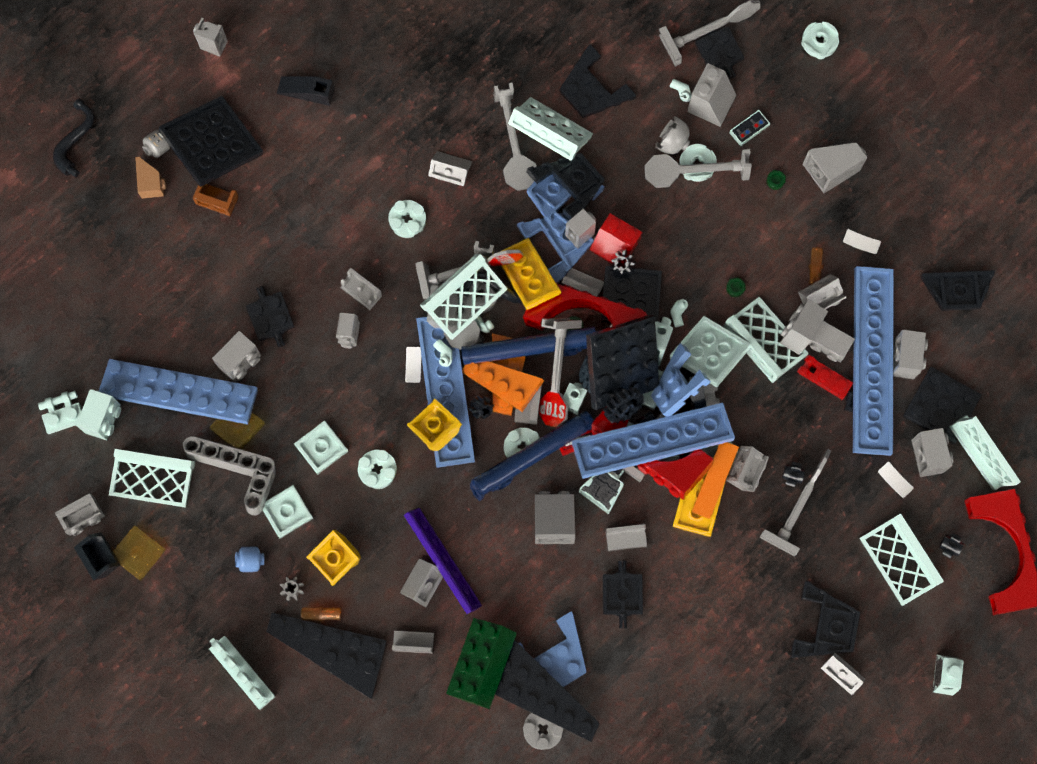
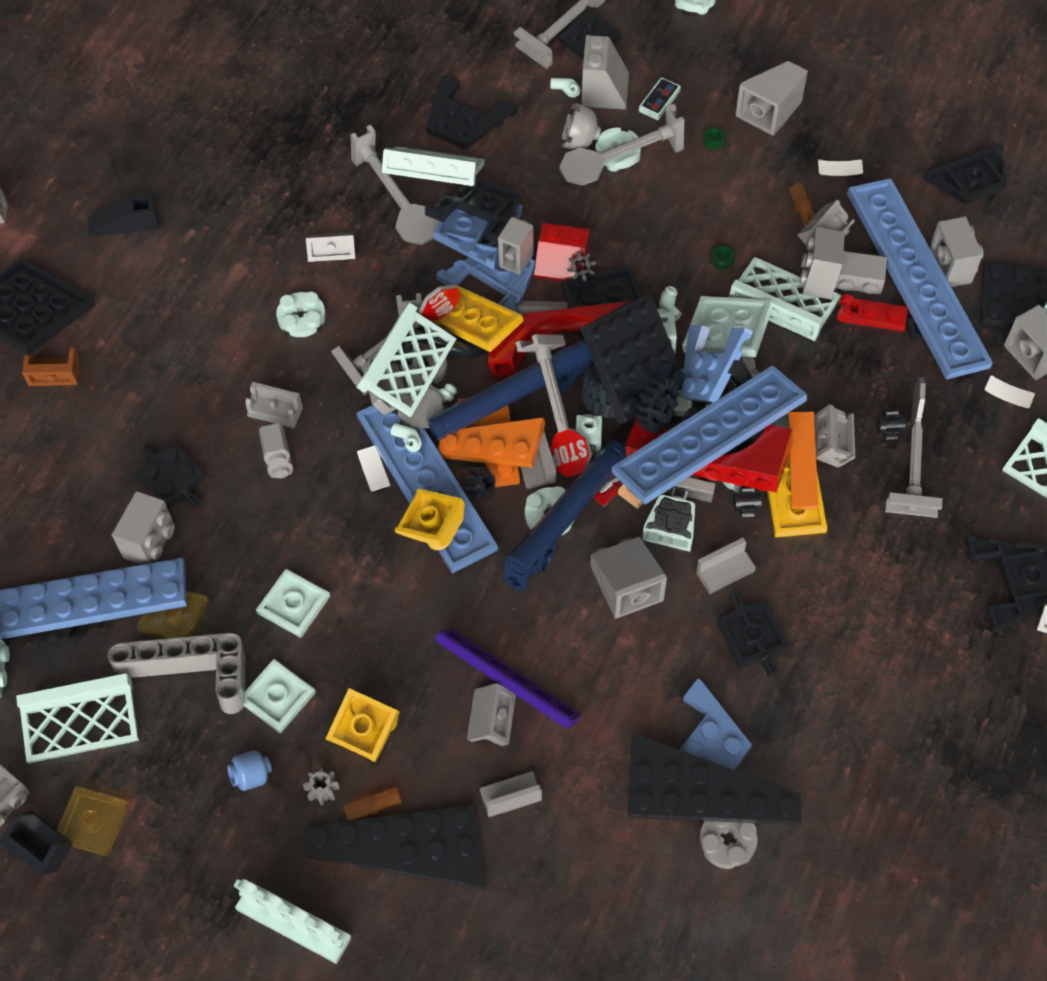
camera: 20 degrees left, 15 degrees down
light aqua plate [358,450,397,489] -> none
dark green brick [446,618,517,709] -> none
none -> black gear [733,486,762,517]

